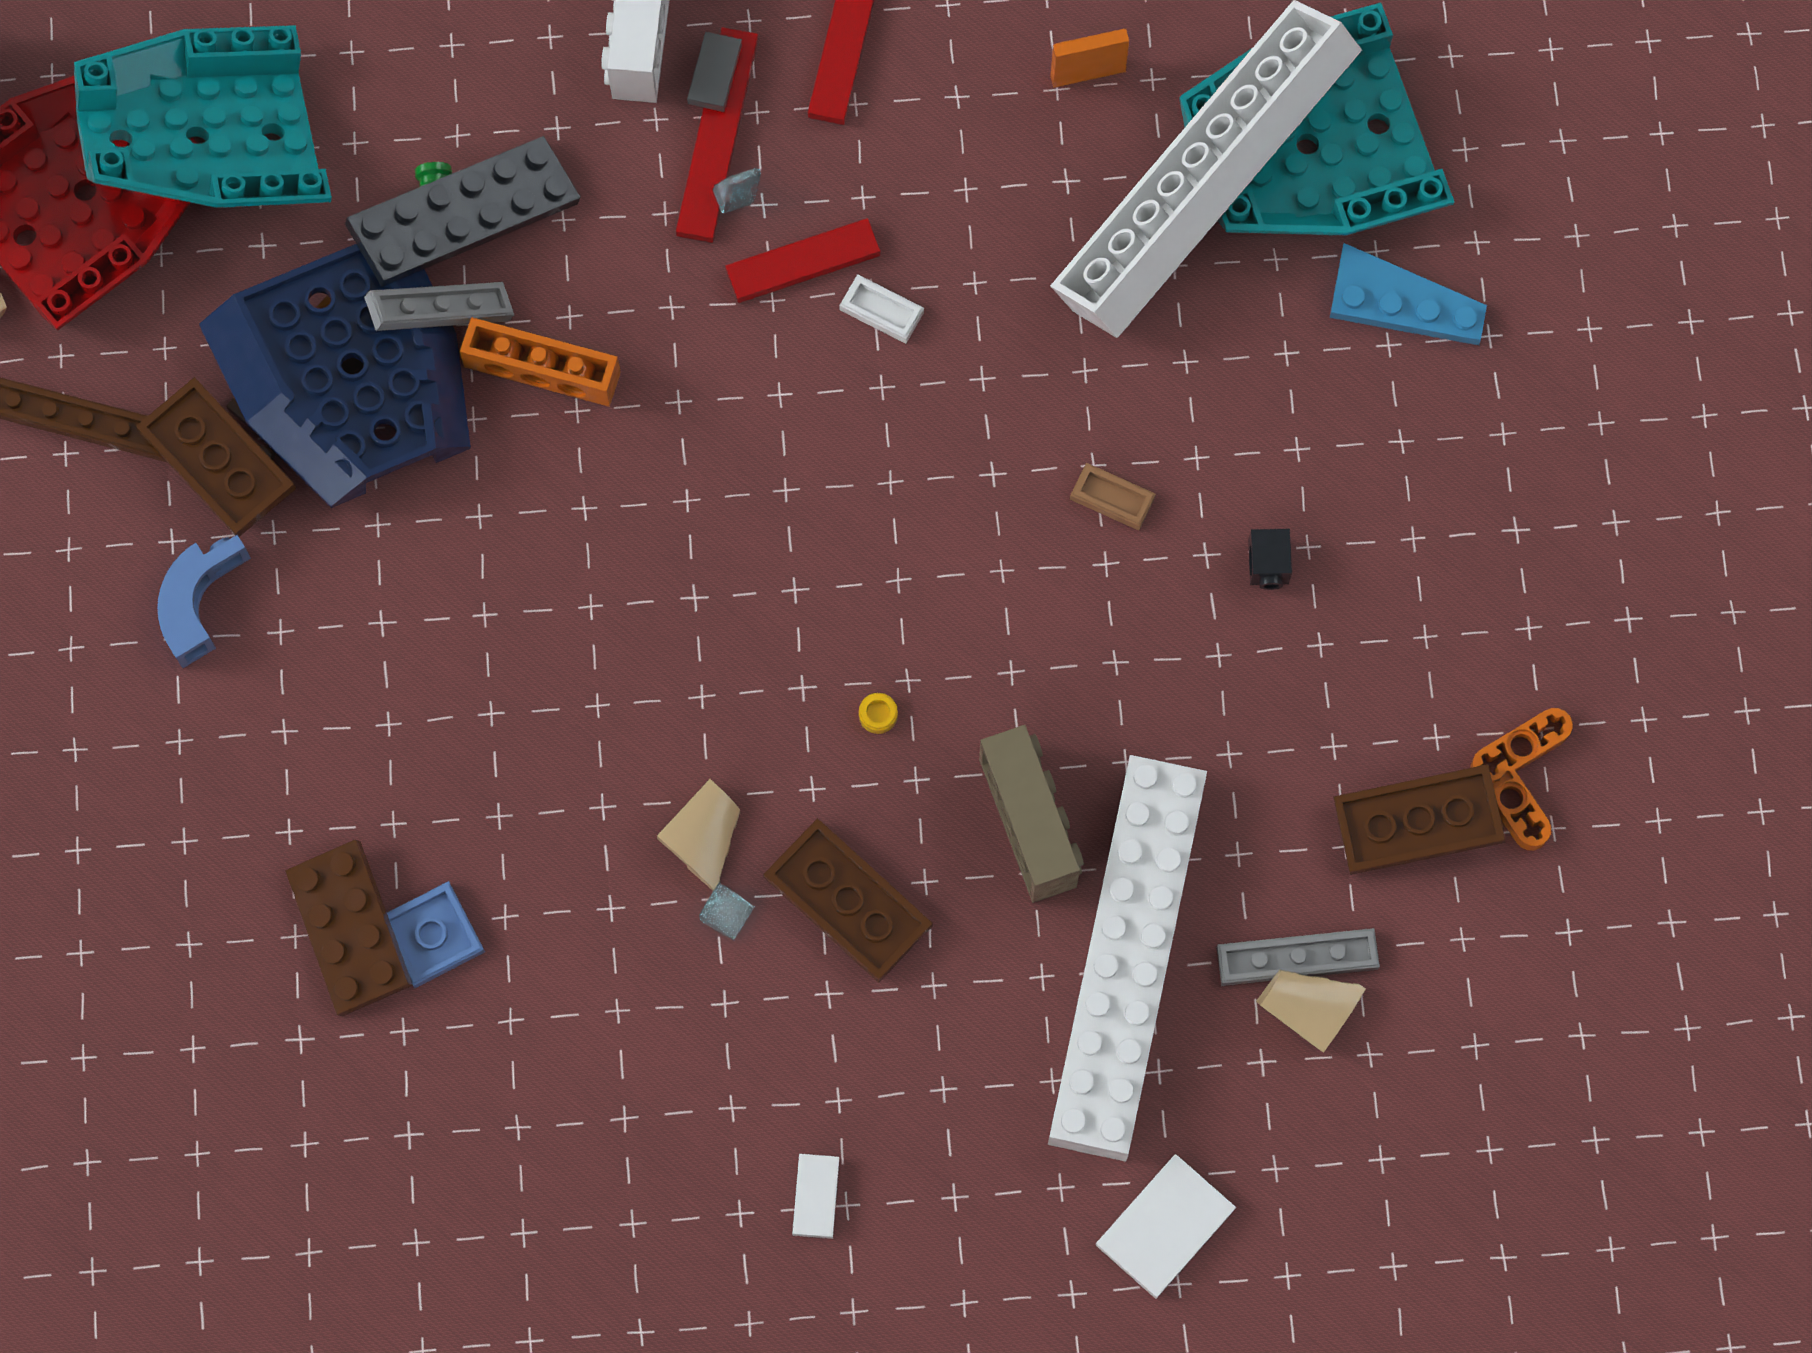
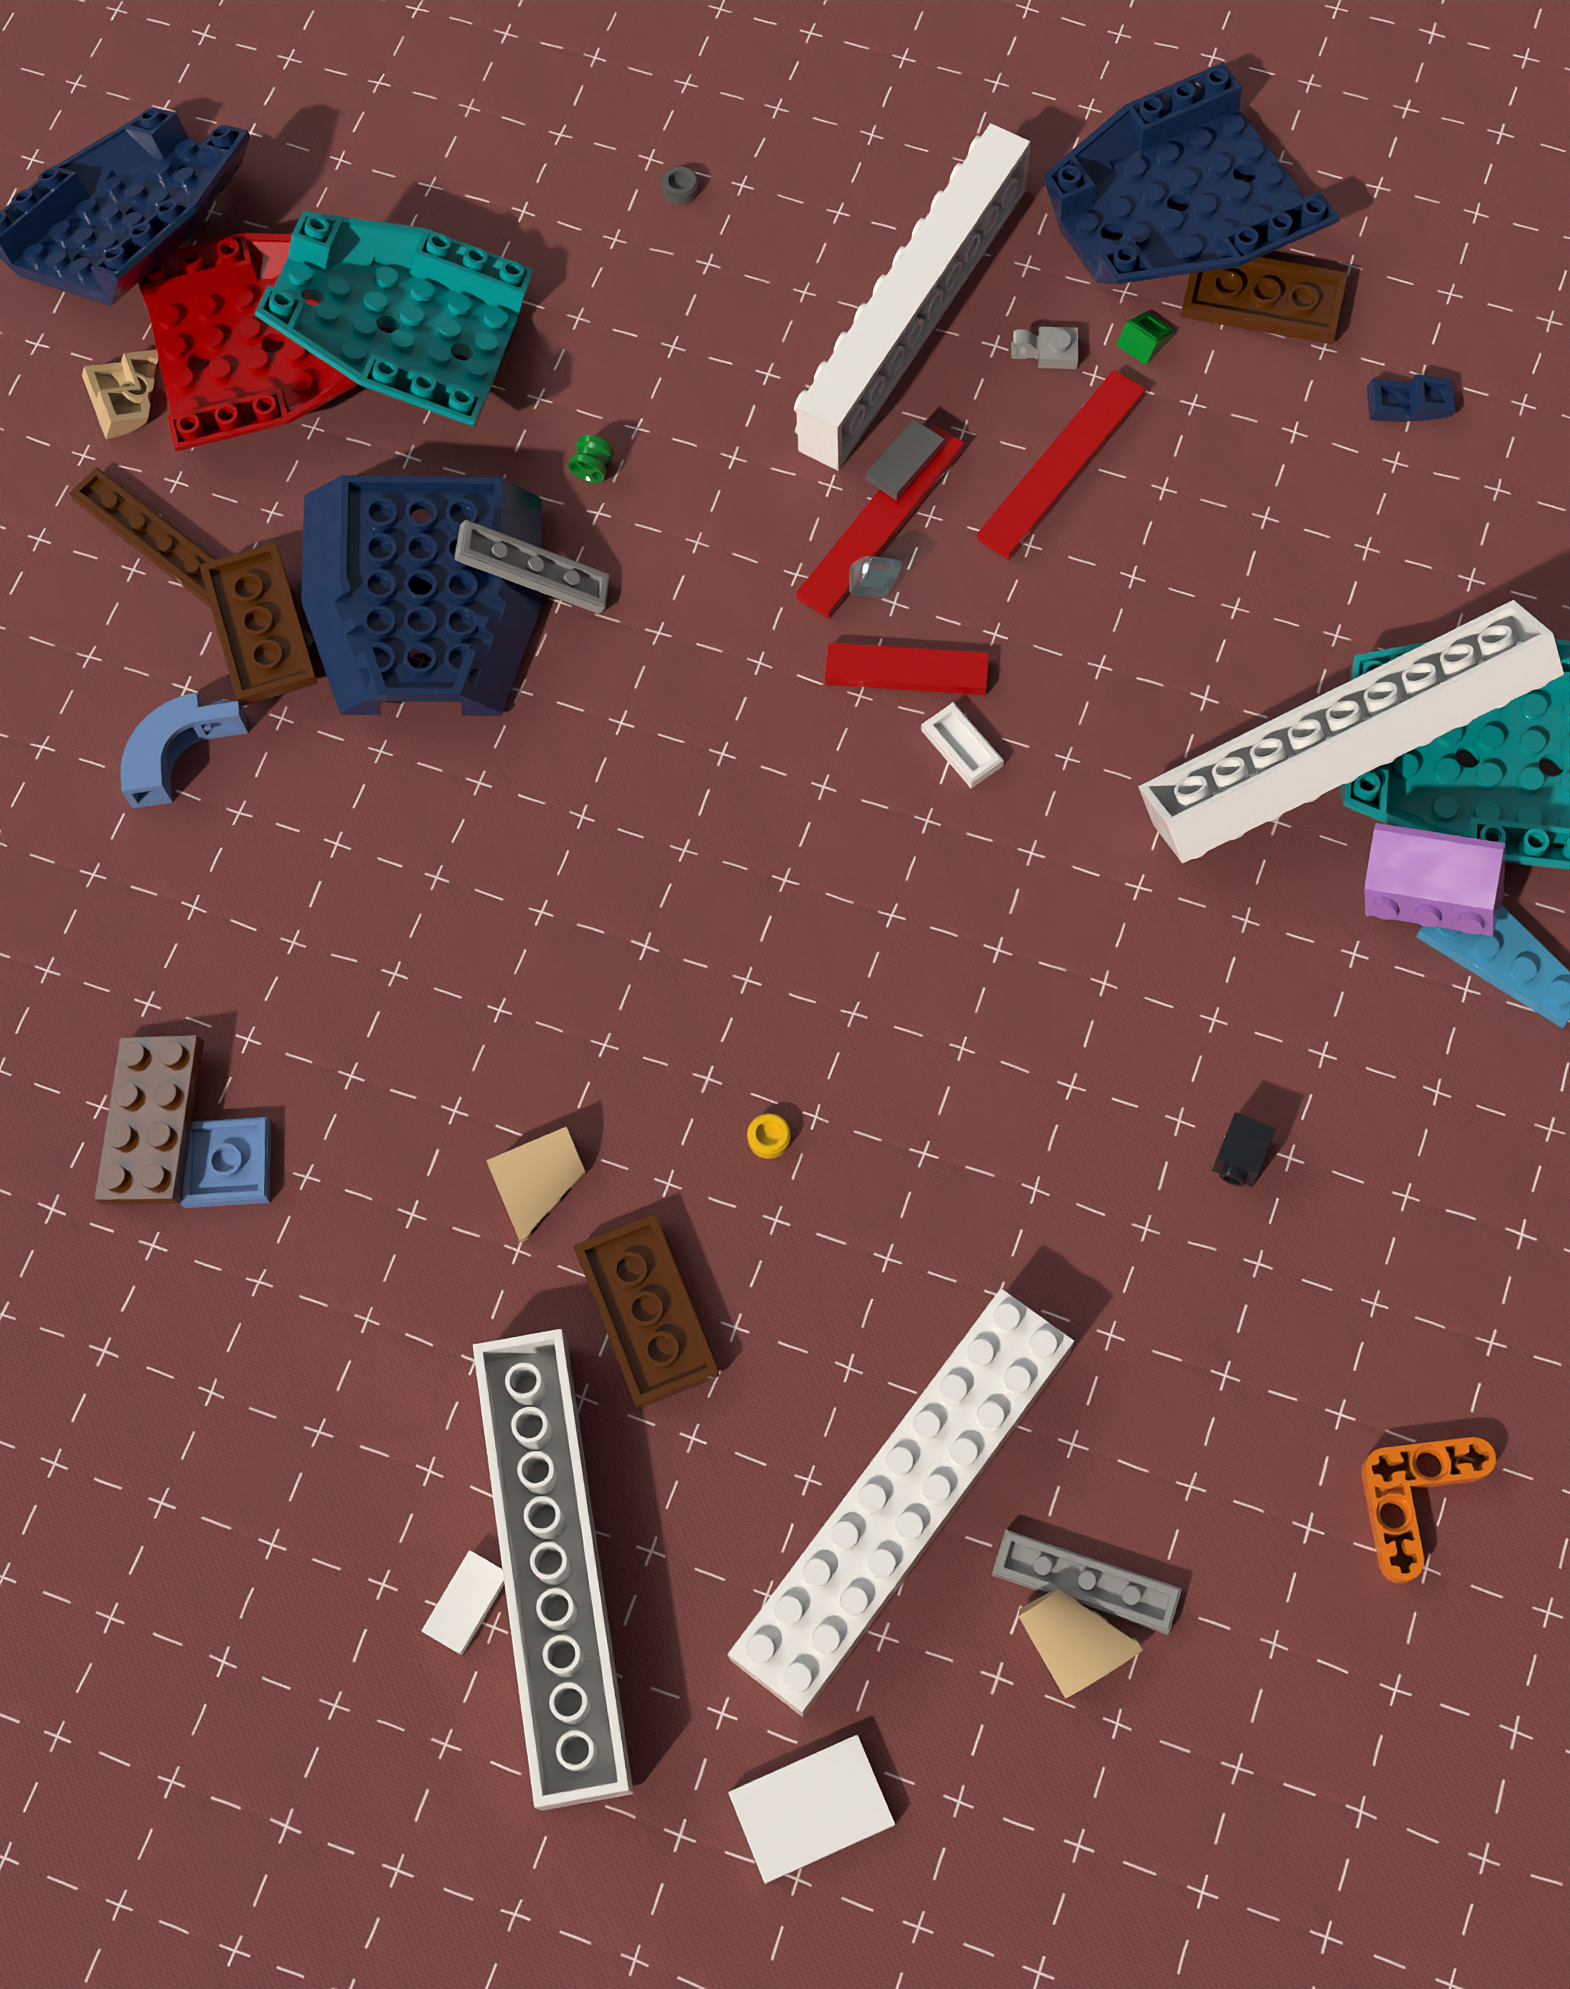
camera: 30 degrees right, 5 degrees down
black plate [345,136,581,287] -> none
orange brick [460,317,621,407] -> none
clear light blue slope [699,883,754,940] -> none
dark tan brick [979,725,1084,903] -> none
orange tile [1050,29,1129,88] -> none
medium nougat tile [1070,463,1156,531] -> none
reddish brown plate [1333,764,1505,875] -> none
none -> white brick [473,1329,634,1811]
none -> slope [1364,823,1506,936]

